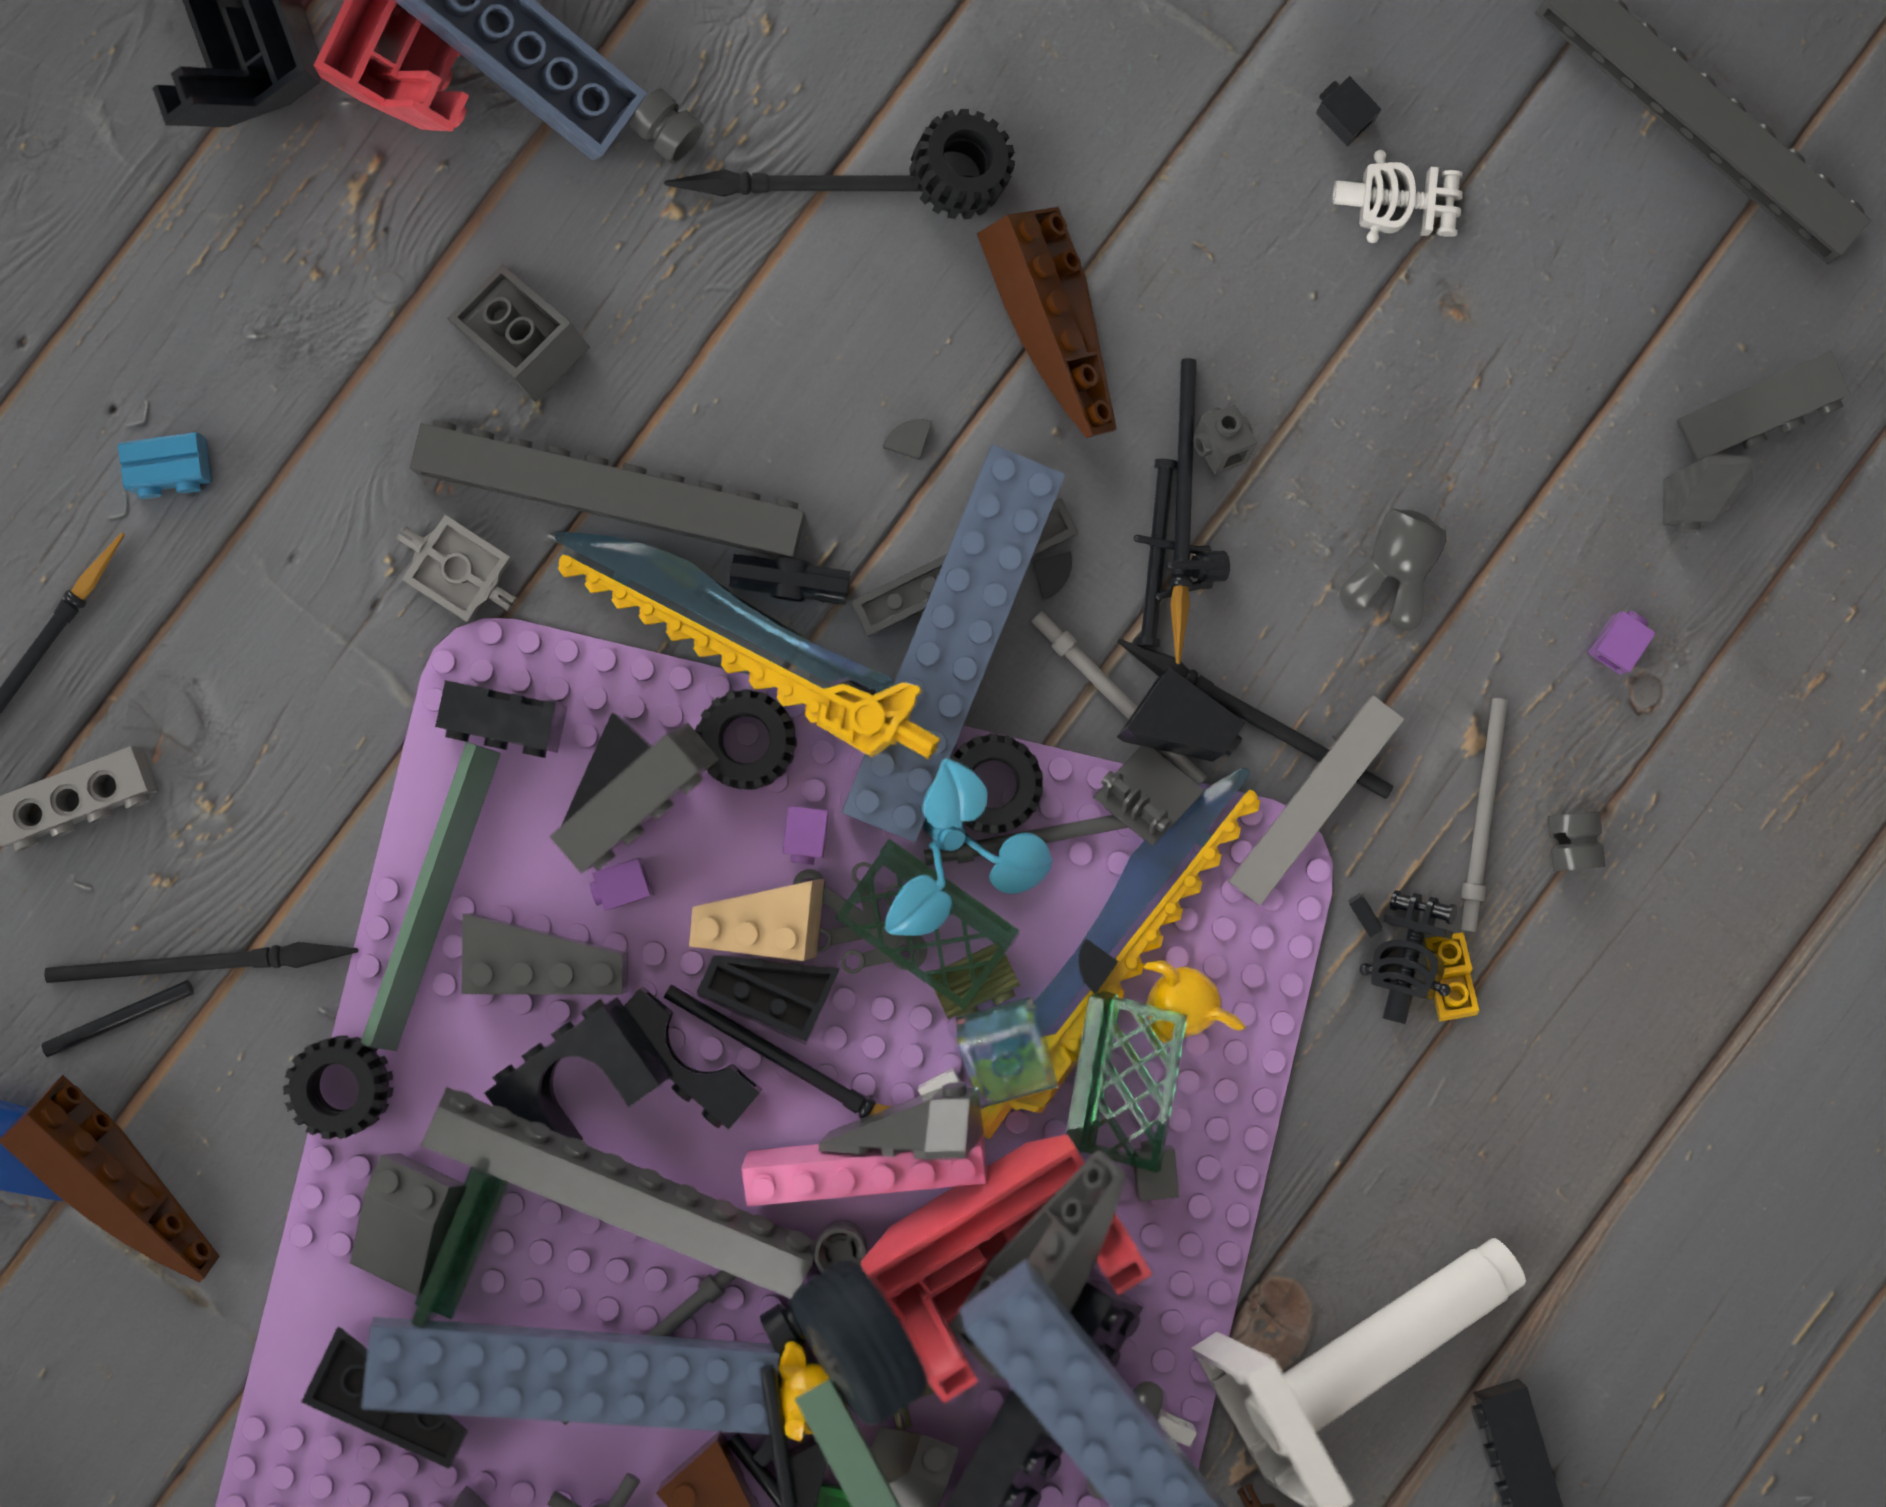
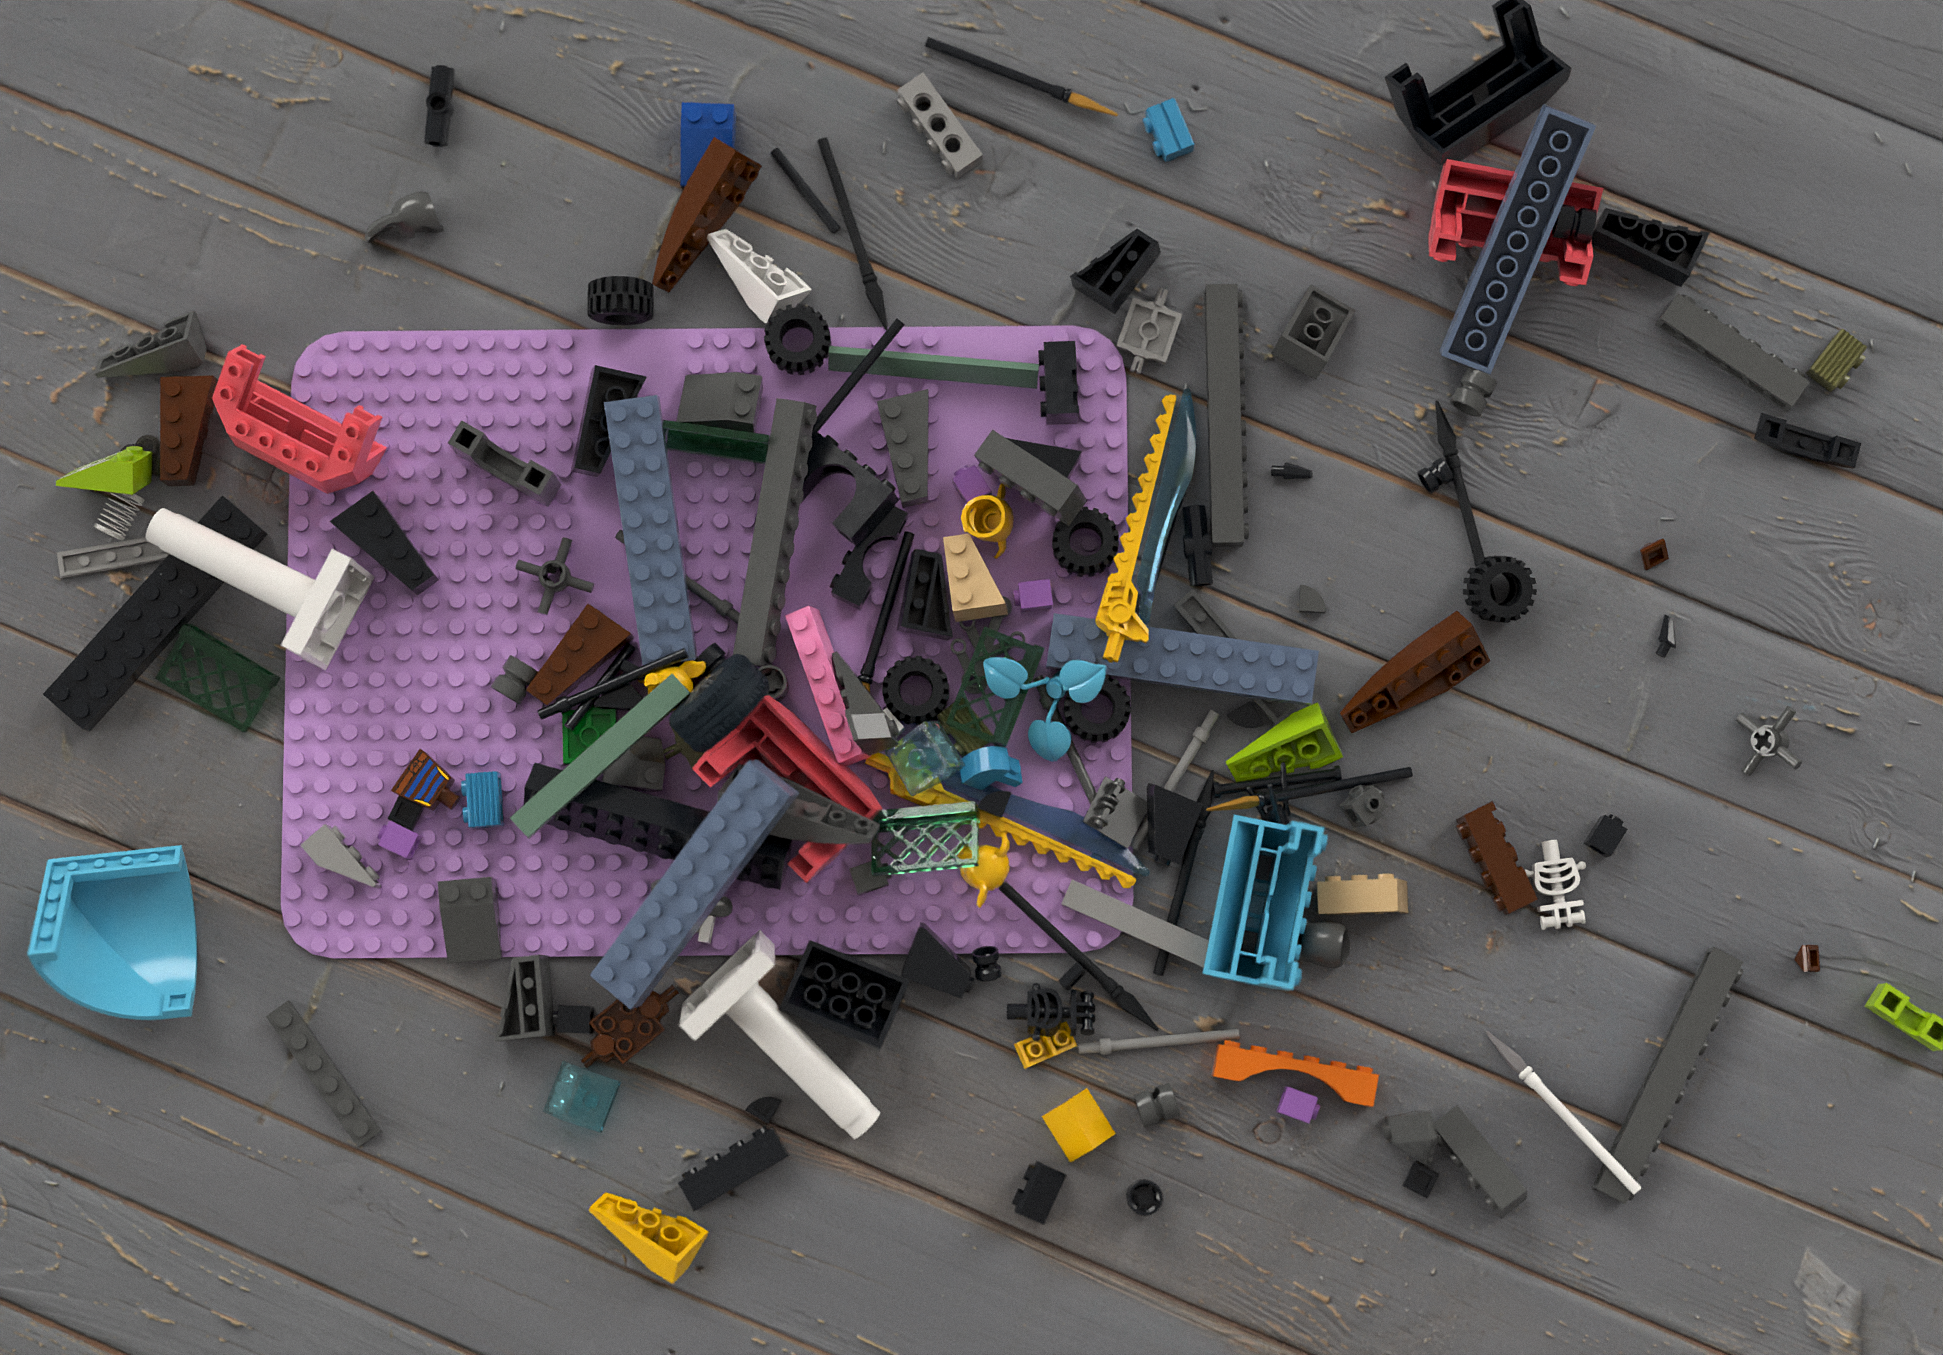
camera: 80 degrees right, 5 degrees down
none -> black tyre [587,276,654,325]
none -> white wedge [707,229,812,324]
none -> black tile [745,1097,782,1124]
none -> black slope [779,940,910,1051]
none -> black piece [811,318,905,437]
none -> black tyre [882,655,949,725]
none -> black slope [901,922,974,999]
none -> dark azure brick [959,746,1023,790]
none -> yellow piece [961,484,1014,559]
none -> black wheel [972,946,1002,982]
none -> black piece [999,881,1158,1031]
none -> black slope [1012,1161,1066,1225]
none -> yellow slope [1042,1088,1116,1163]
none -> black wedge [1070,229,1161,314]
none -> black wheel [1126,1179,1163,1216]
none -> medium azure wedge [1203,815,1328,991]
none -> orange arch [1212,1040,1379,1107]
none -> lime wedge [1226,702,1343,782]
none -> black bar [1271,463,1313,479]
none -> tan wedge [1317,874,1408,915]
none -> black tile [1402,1162,1439,1199]
none -> black wheel [1417,458,1454,494]
none -> reddish brown wedge [1455,801,1538,915]
none -> white piece [1486,1031,1642,1195]

